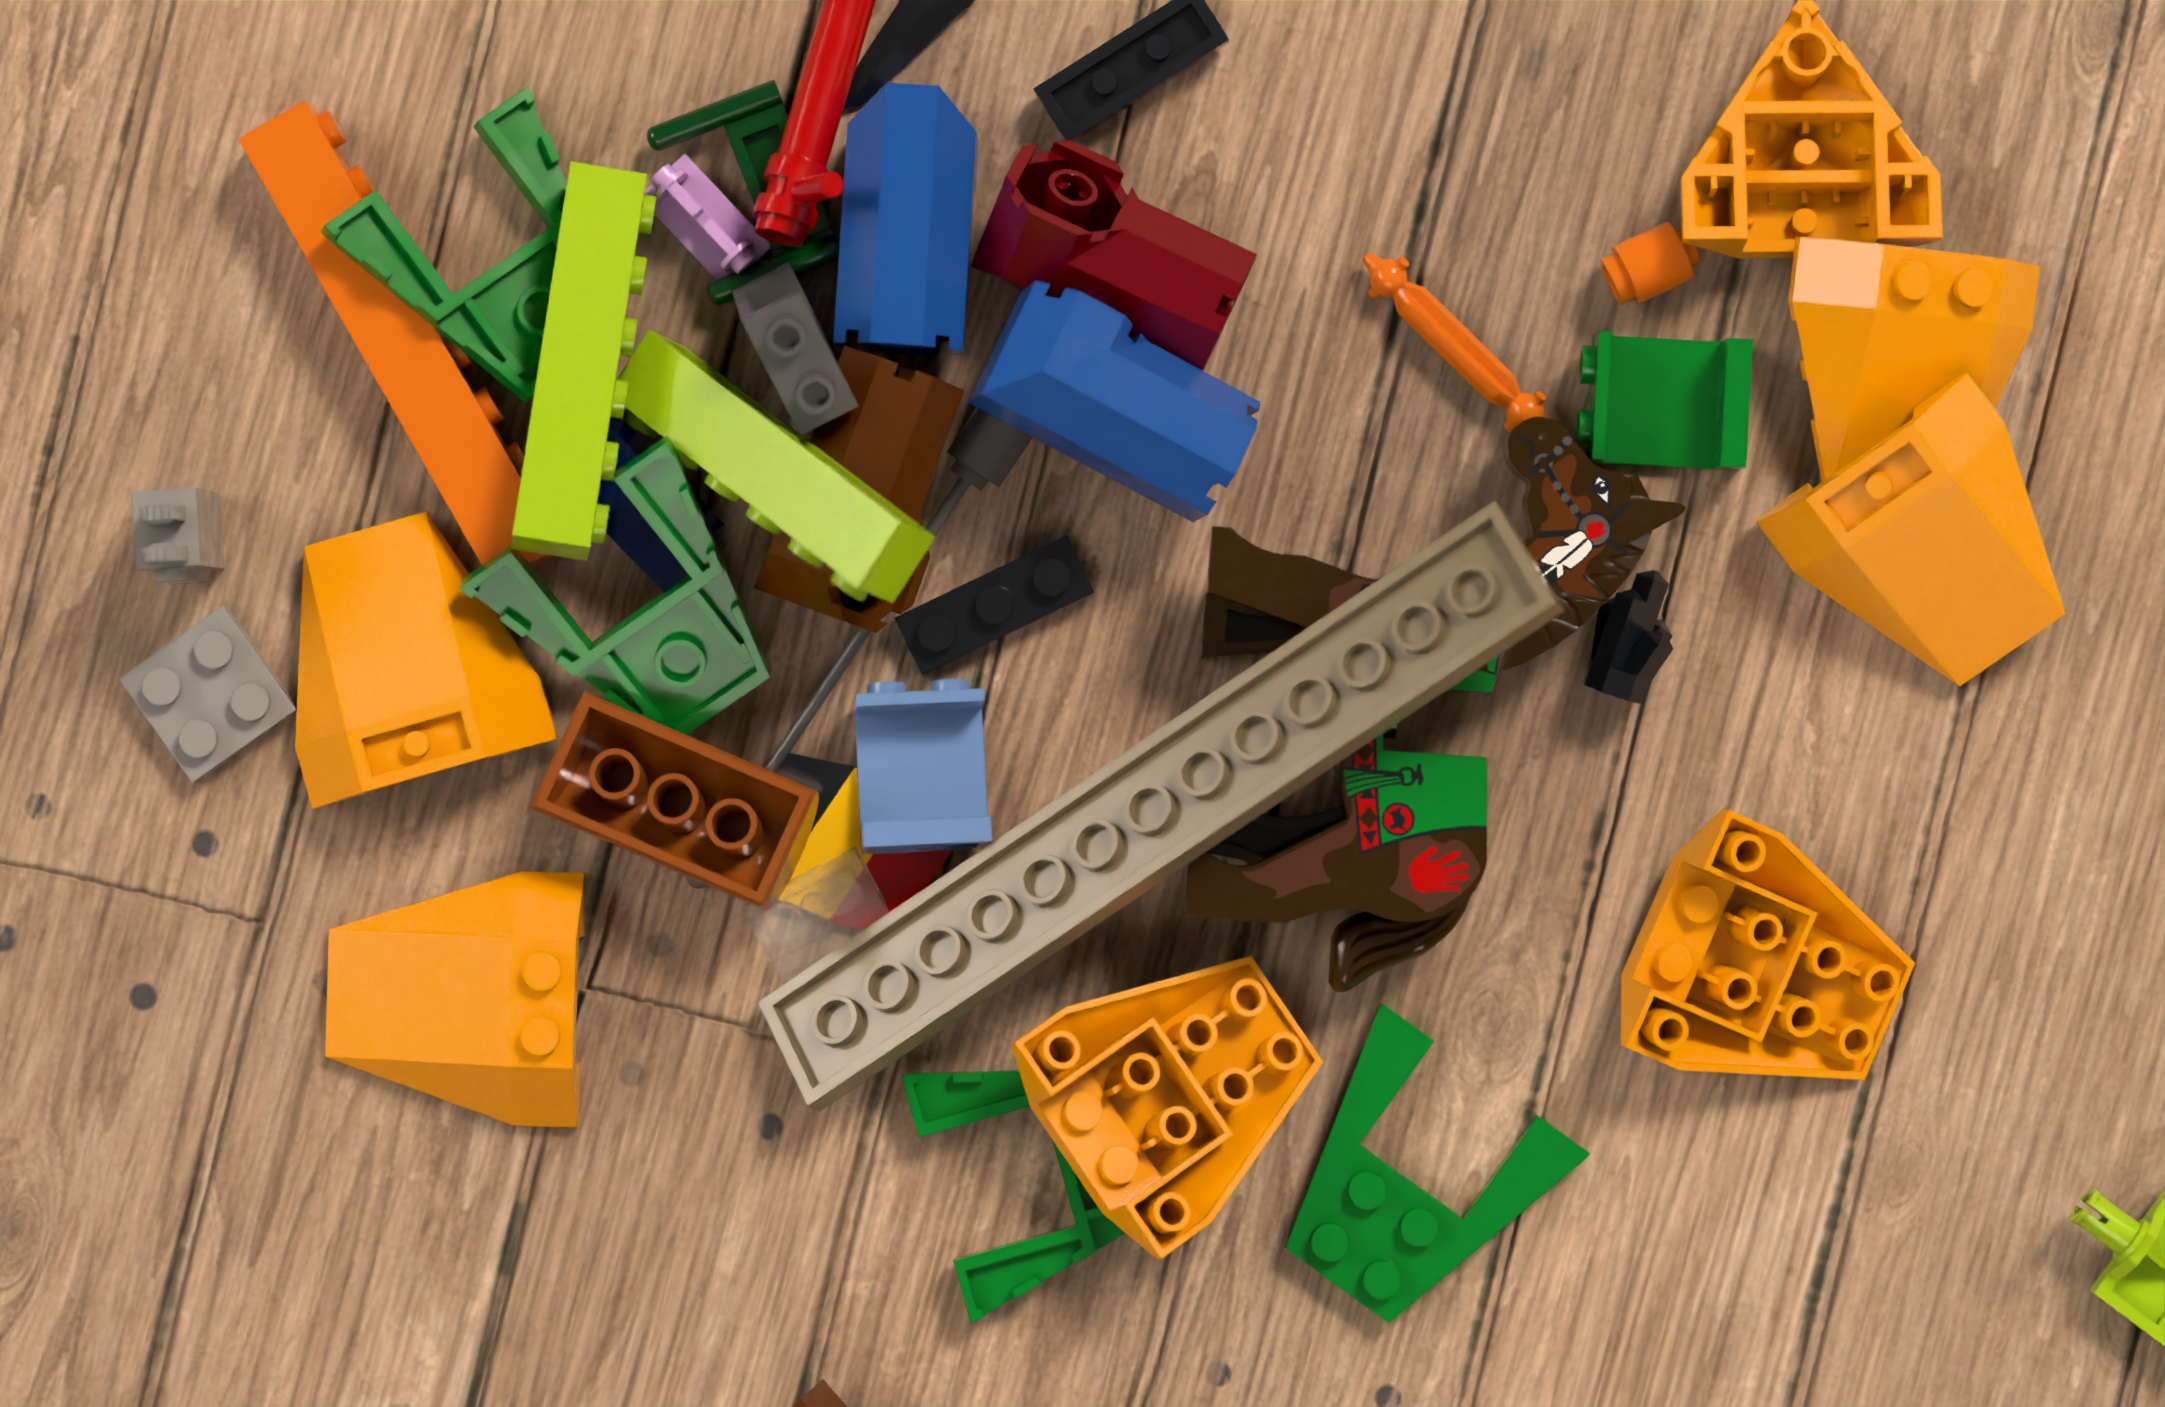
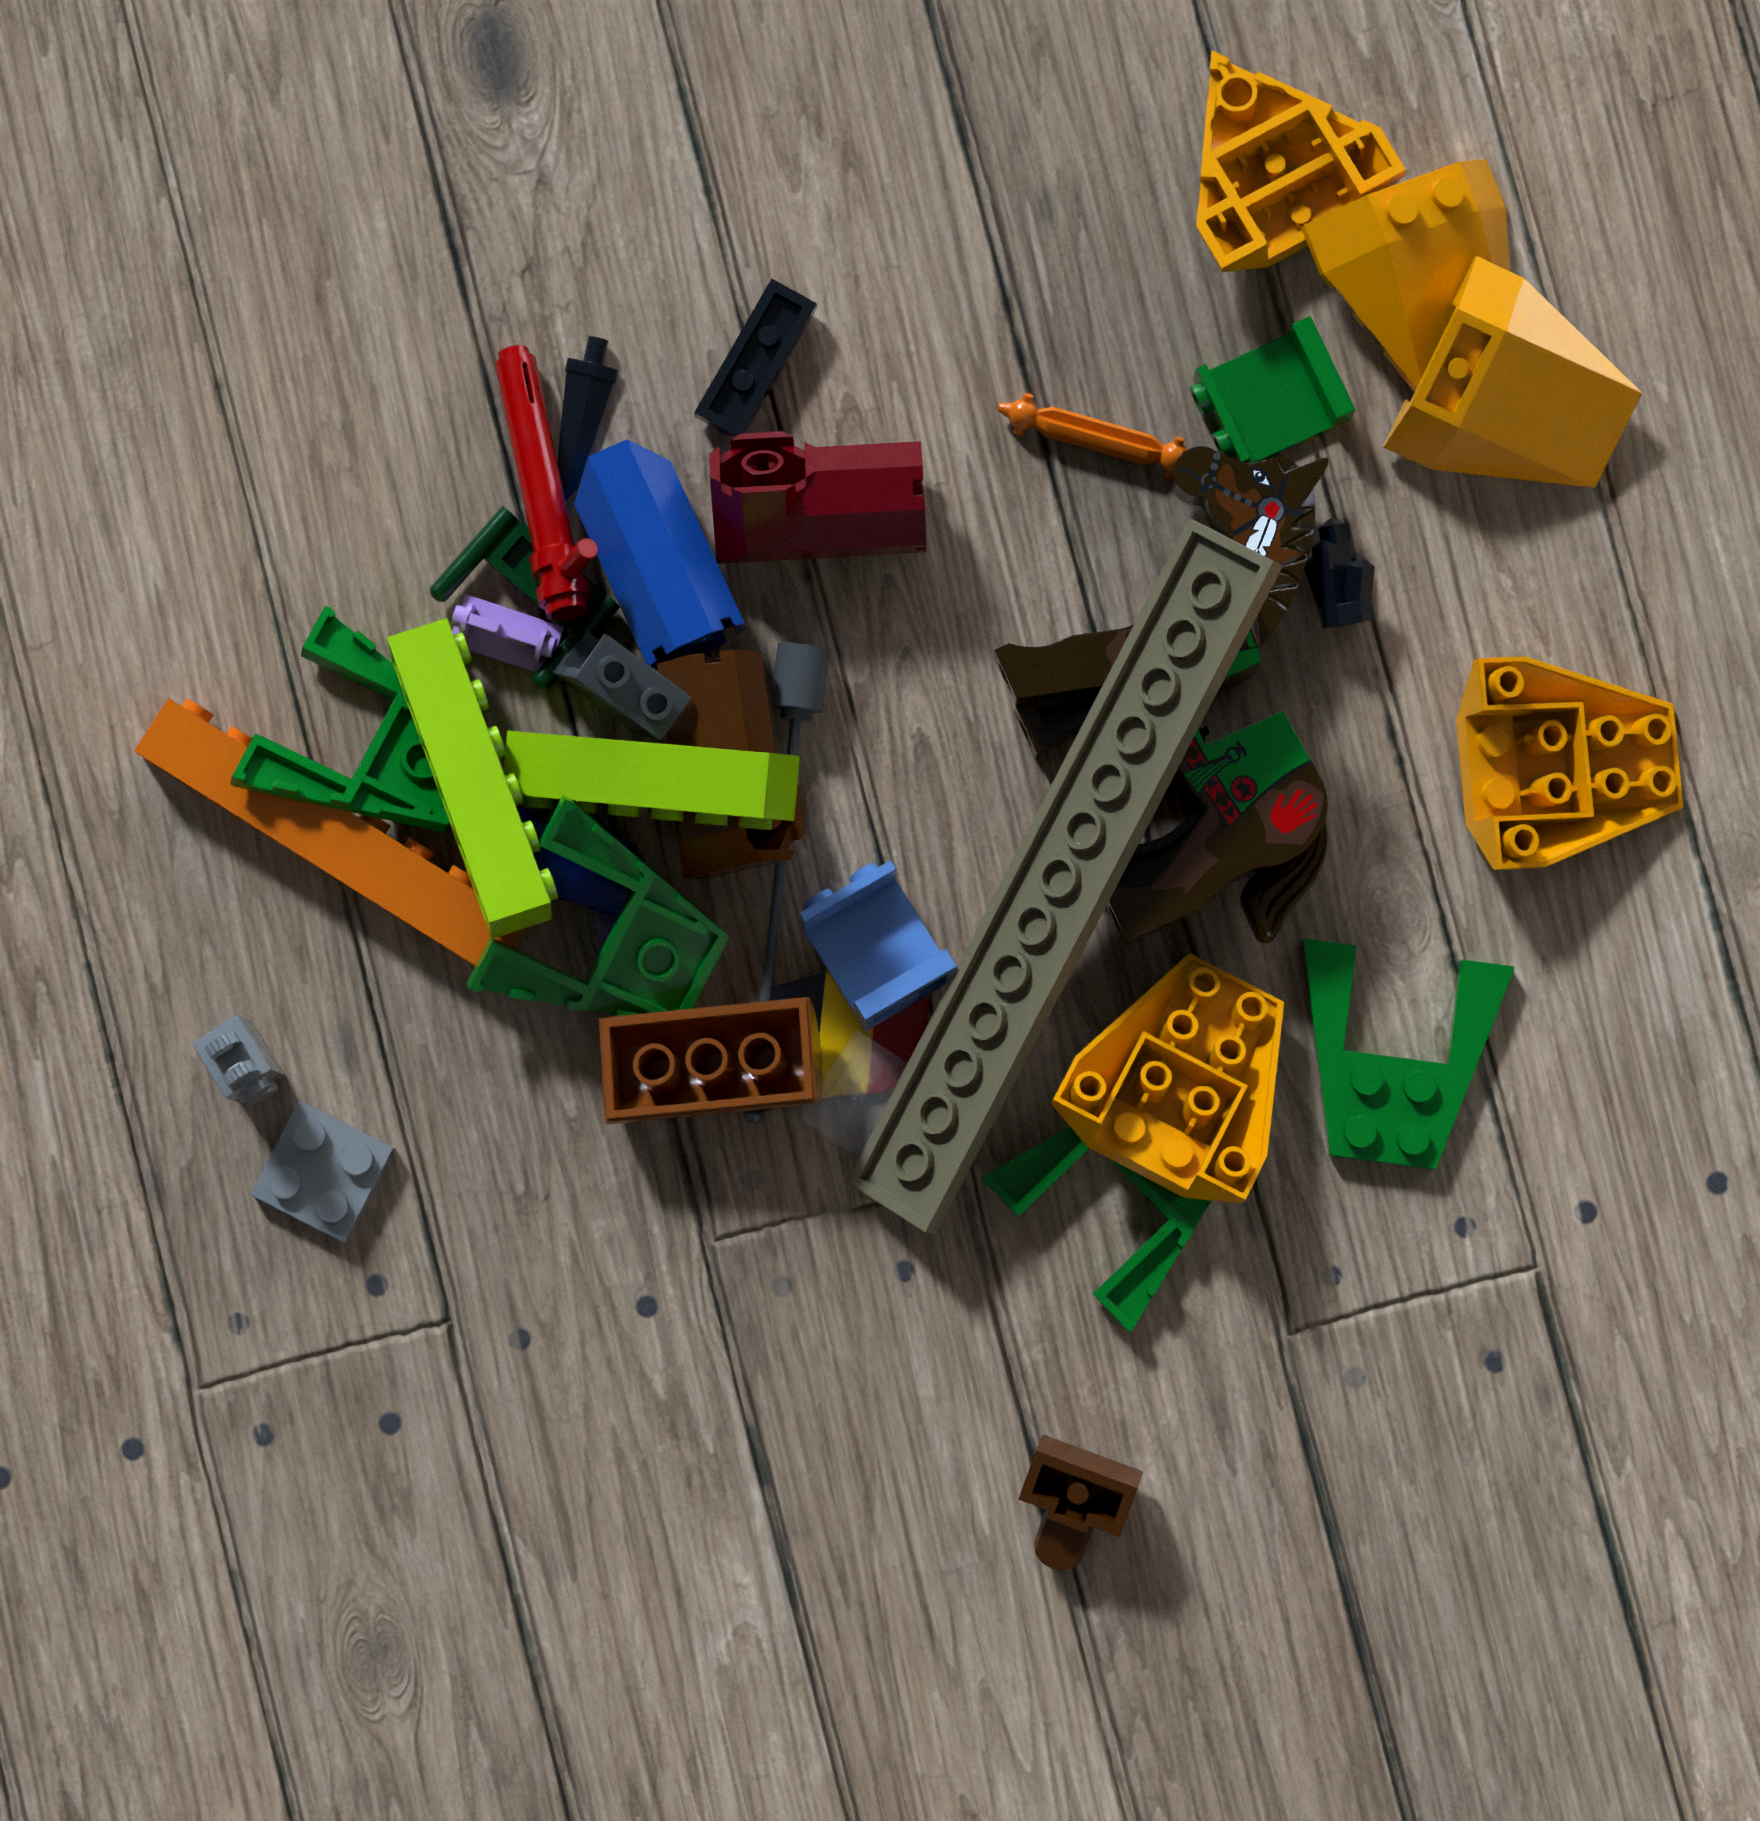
camera: 25 degrees left, 5 degrees down
light orange wedge [295,511,558,809] -> none
light orange wedge [325,871,586,1127] -> none
black plate [895,535,1094,675] -> none
blue brick [968,280,1260,522] -> none
orange brick [1599,221,1700,305] -> none

